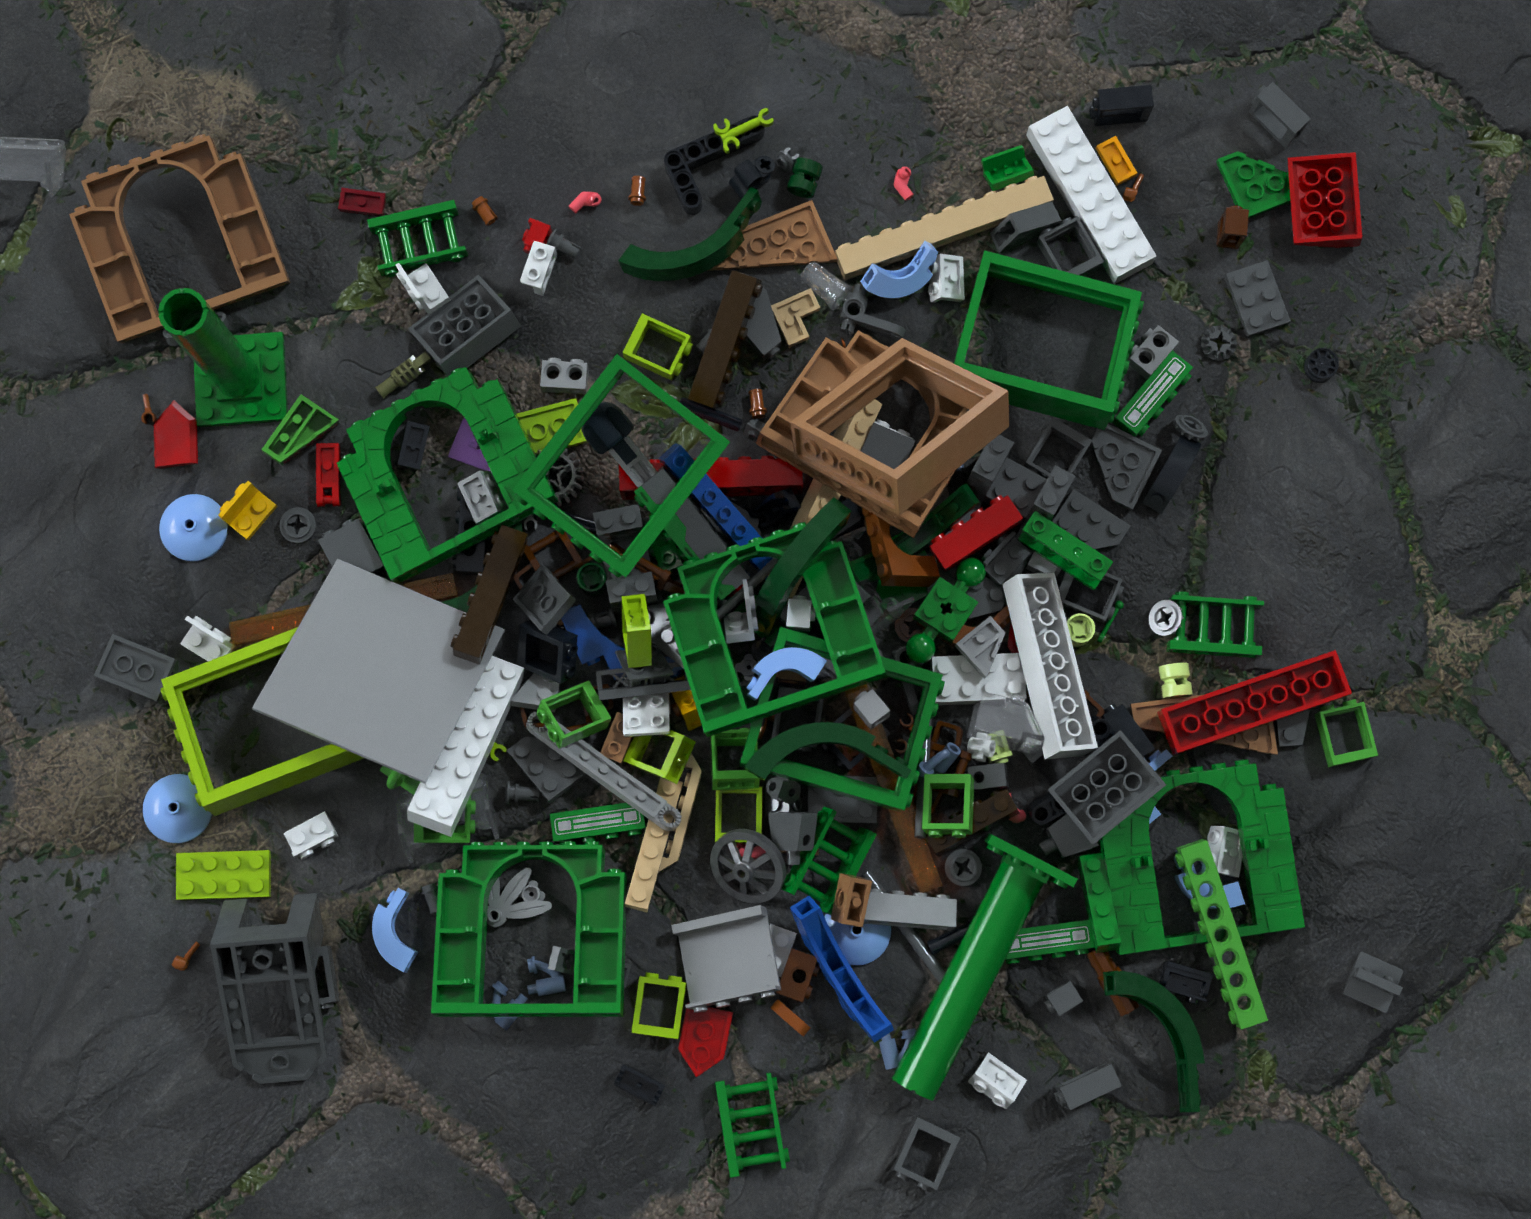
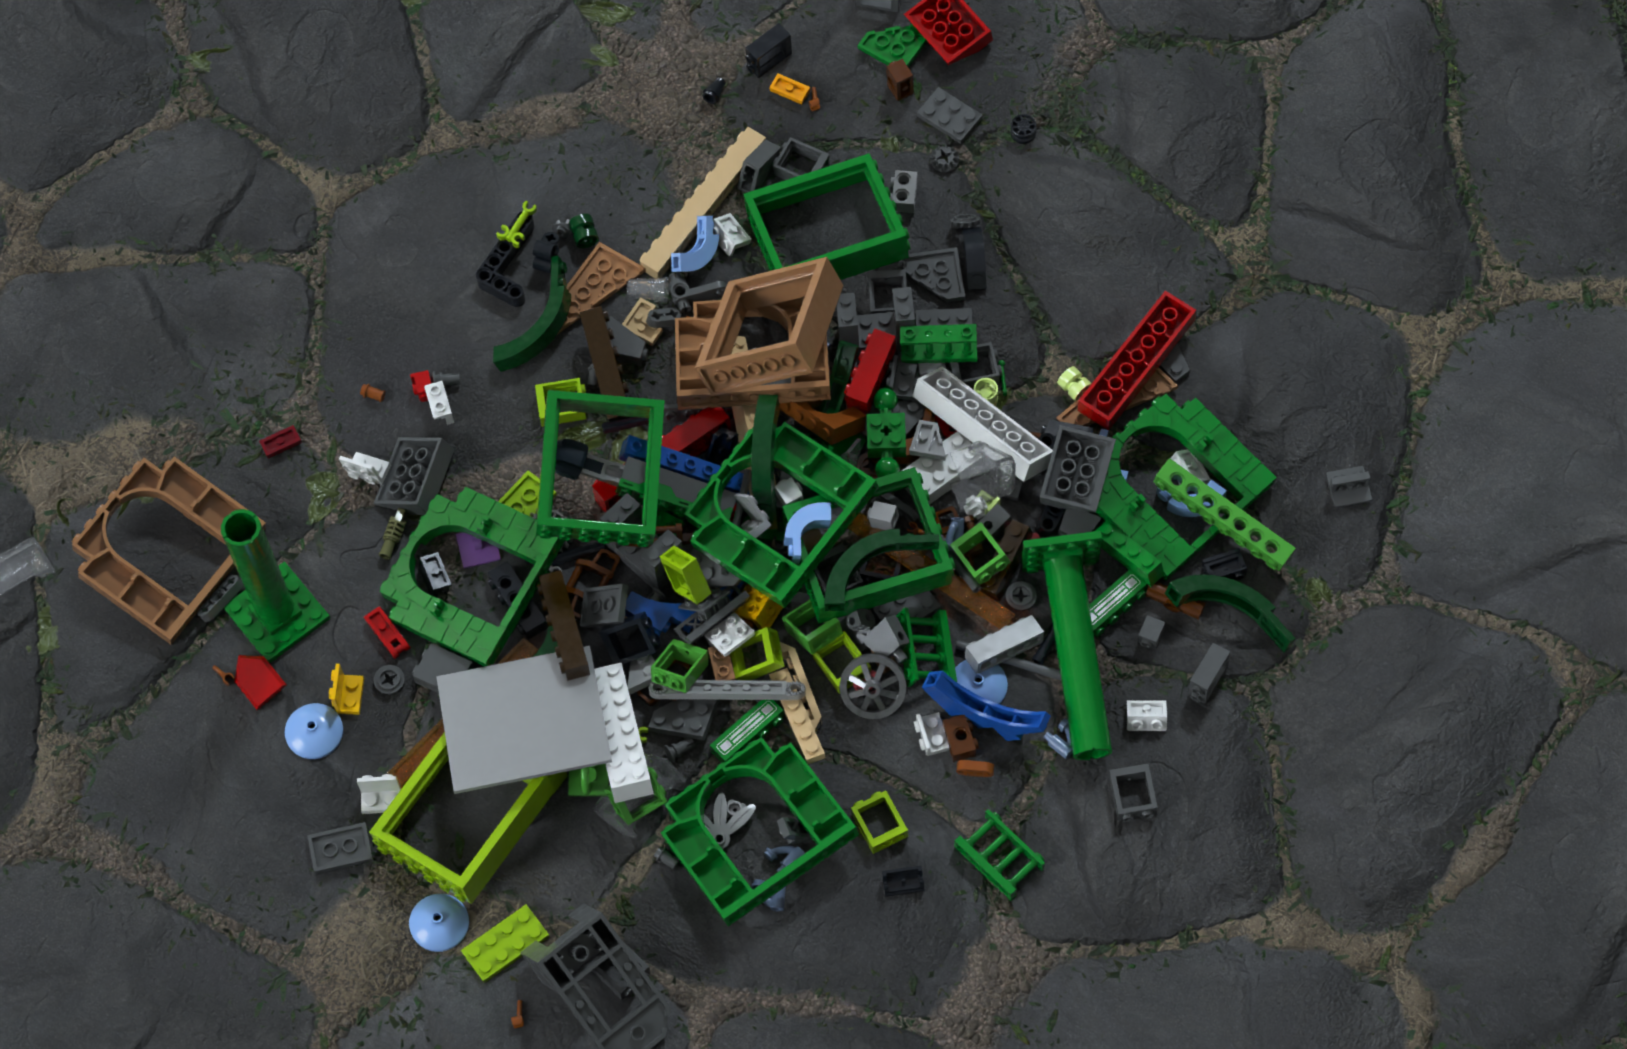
camera: 30 degrees left, 15 degrees down
bright green wedge [262,394,340,466] -> none
white bracket [284,811,338,859] -> none
green fence [367,200,468,277] -> none
light blue arch [372,888,418,973] -> none
light grey bracket [457,471,509,524] -> none
light grey brick [540,358,589,395] -> none
coral arm [568,192,602,214] -> none
dark green wheel [577,562,607,597] -> none
dark orange pin [628,176,646,206] -> none
light grey panel [671,905,781,1013] -> none
red tile [678,1003,733,1077] -> none
dark orange pin [748,389,767,419] -> none
medium nougat brick [831,873,872,927] -> none
coral arm [894,166,914,201] -> none
green bracket [981,145,1034,191] -> none
white brick [1026,106,1156,284] -> none
green brick [1113,350,1193,437] -> none
light grey gear [1149,600,1184,637] -> none
green fence [1166,592,1264,658] -> none
bright green window [1314,699,1378,768] -> none
none -> dark grey beam [646,308,681,328]
none -> black cone [702,77,726,104]

